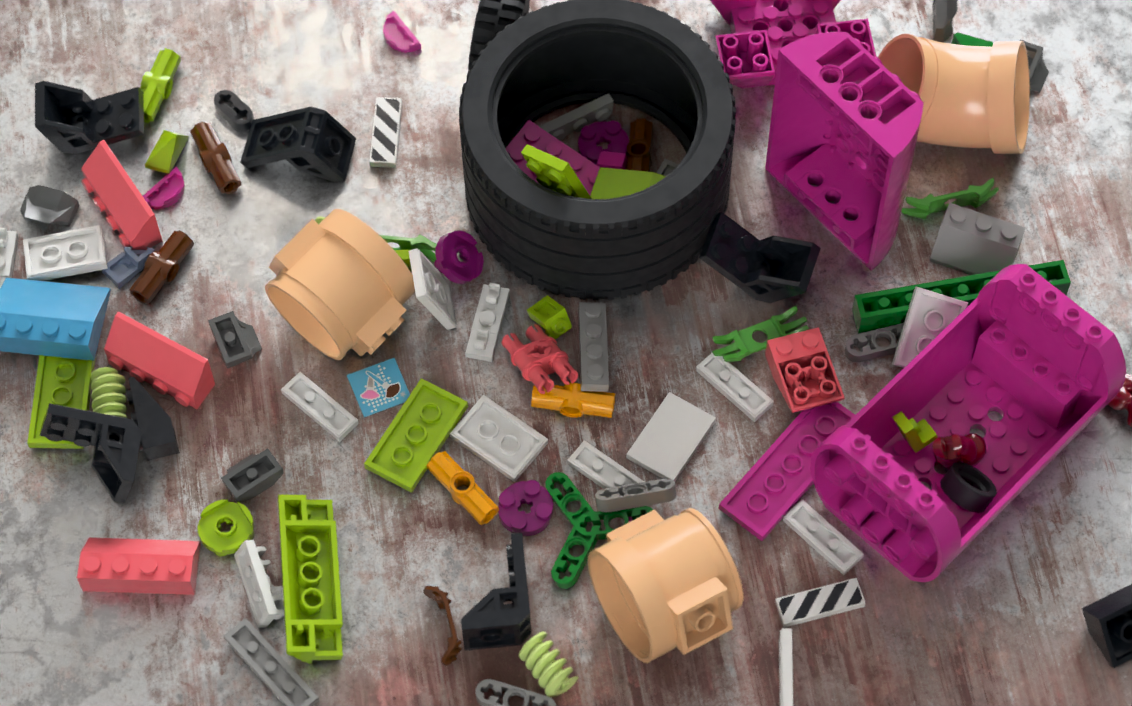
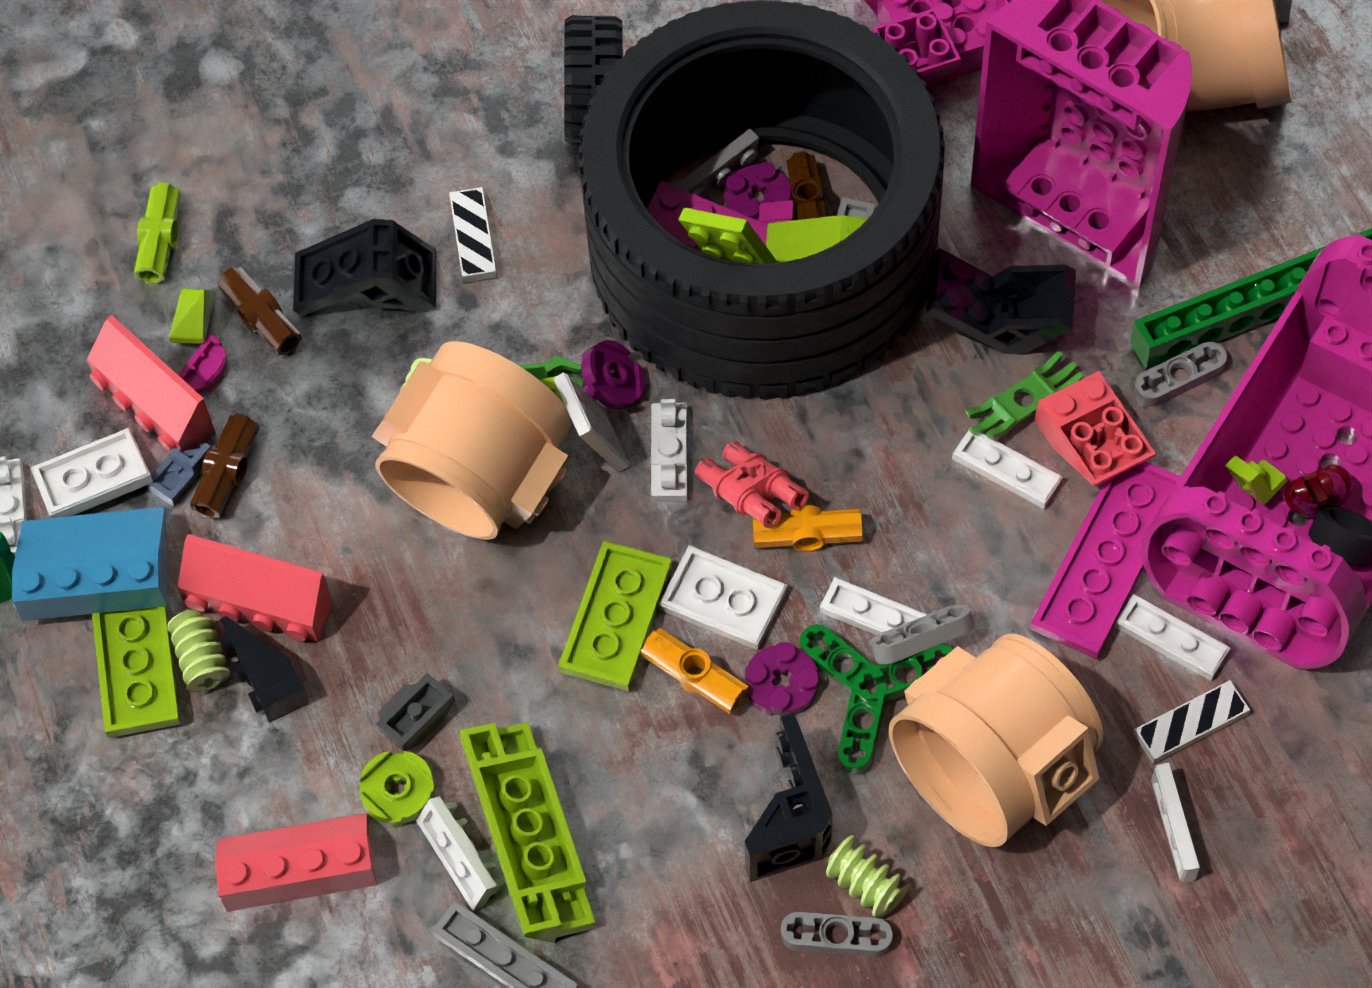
camera: 10 degrees left, 0 degrees up
dark grey slope [20,185,79,227] -> none
black bracket [35,81,144,154] -> none
black bracket [40,403,142,503] -> none
dark grey slope [208,311,262,369] -> none
black beam [214,90,254,131] -> none
white tile [281,372,359,442] -> none
medium azure sticker [347,358,410,417] -> none
dark pink tile [383,10,422,52] -> none
reddish brown piece [423,586,463,666] -> none
lime bracket [527,295,572,340] -> none
light grey plate [578,302,609,392] -> none
white tile [626,392,716,482] -> none
white tile [892,287,968,368] -> none
bright green piece [901,178,999,219] -> none
light grey slope [930,203,1025,275] -> none

